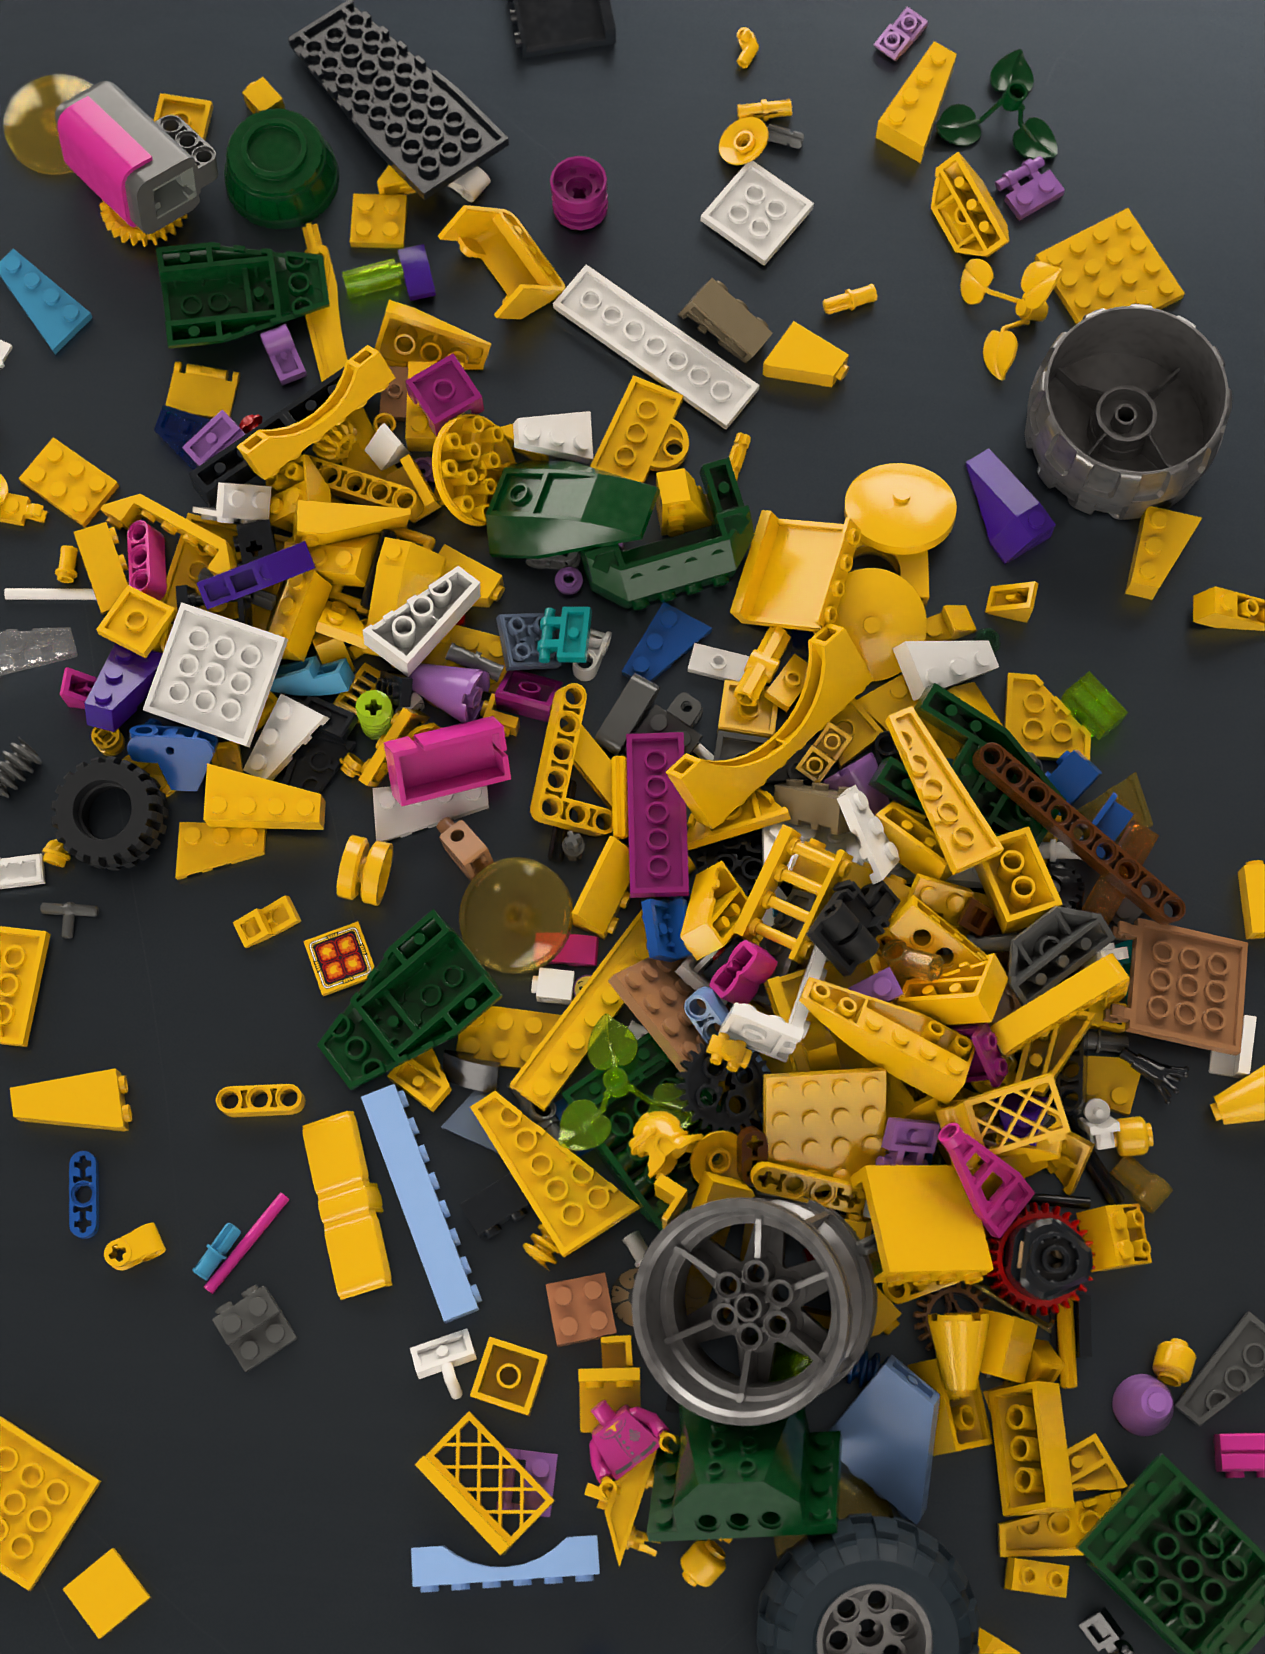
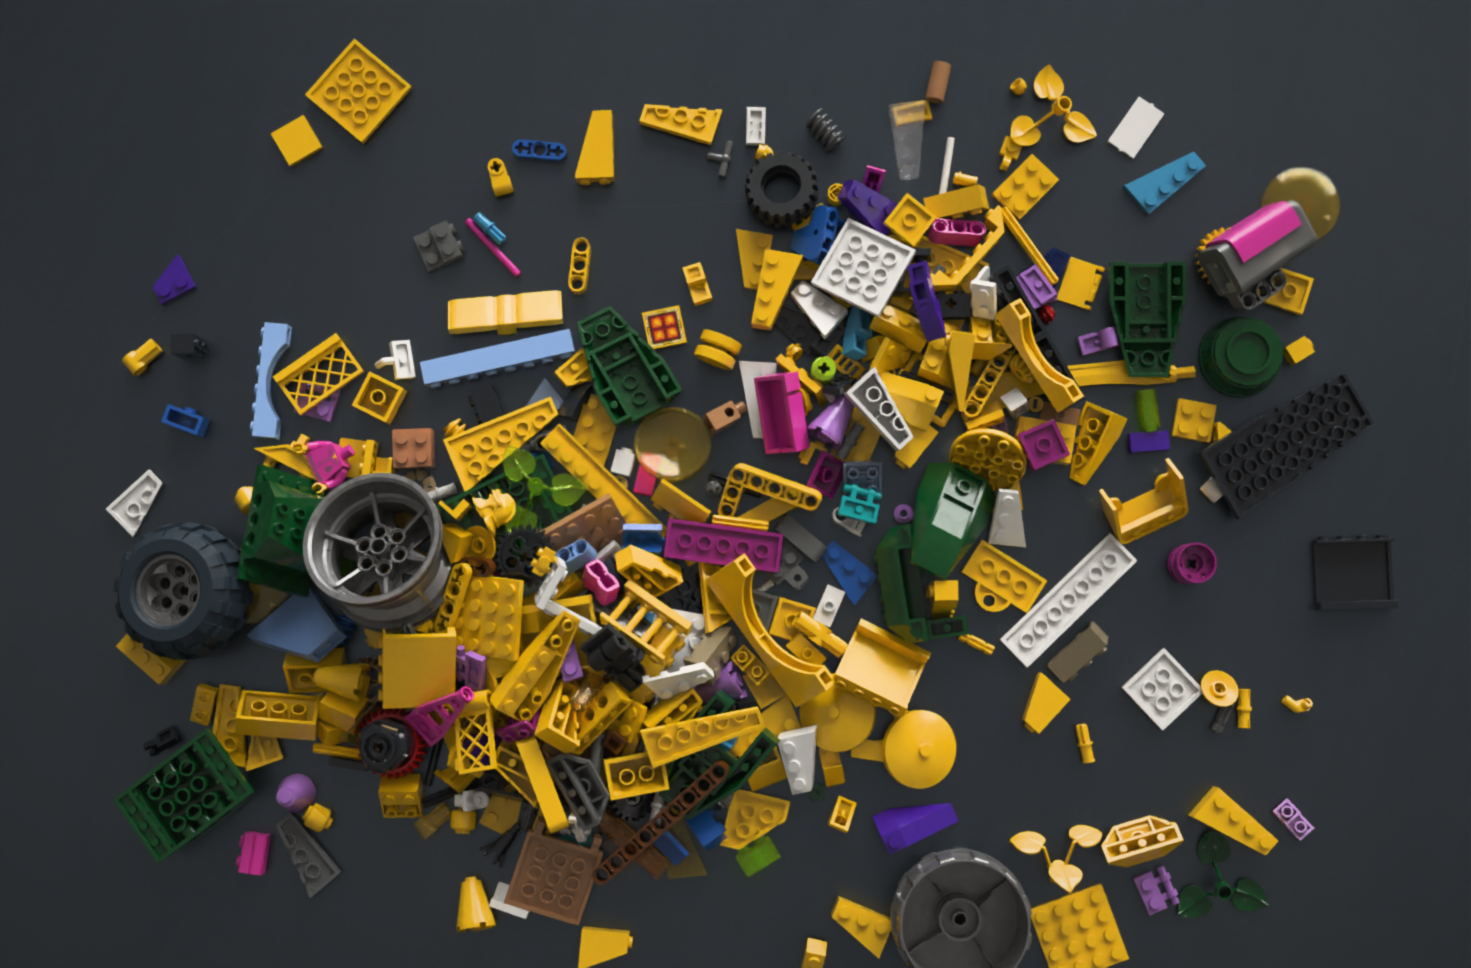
camera: 100 degrees right, 10 degrees up
none -> yellow axle [1002,206,1058,286]

